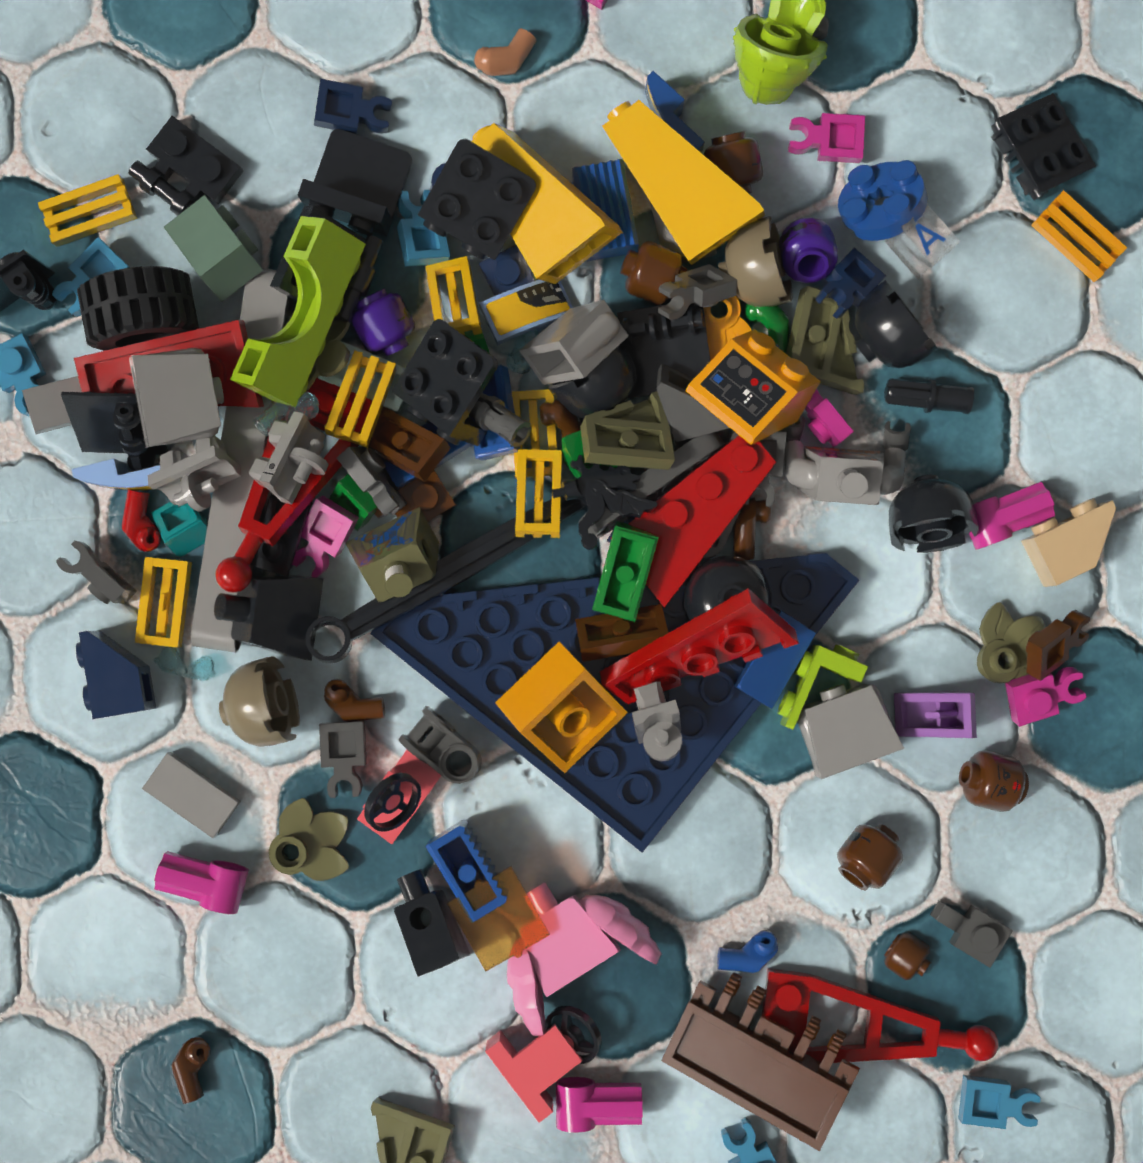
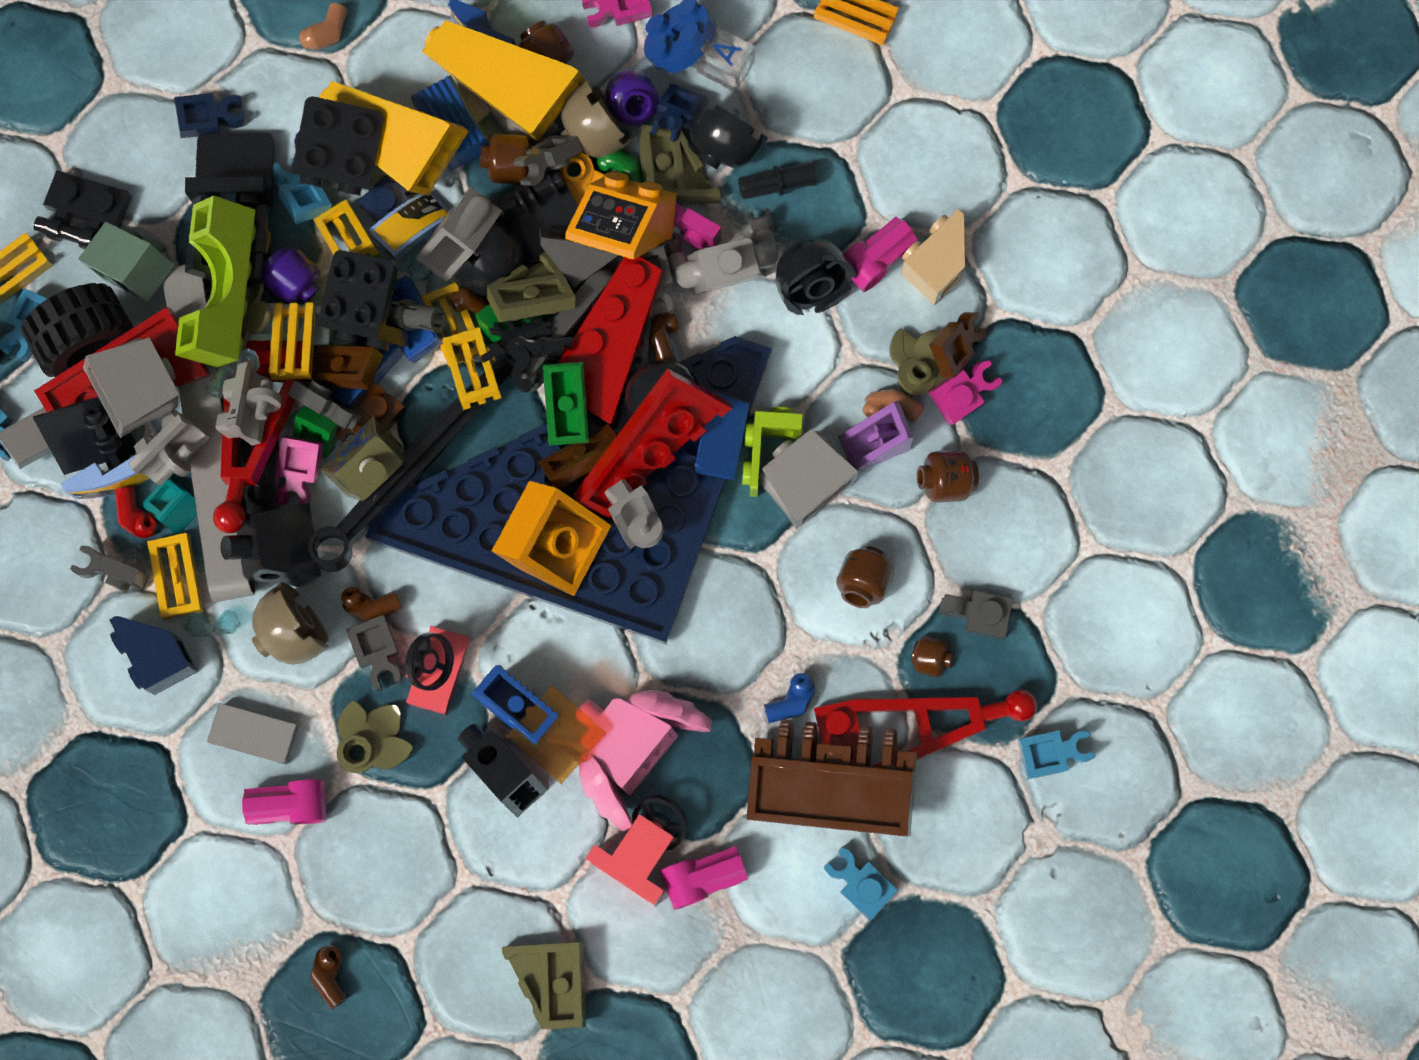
camera: 15 degrees left, 10 degrees down
dark grey piece [398,706,482,784] -> none
none -> nougat arm [862,389,924,422]

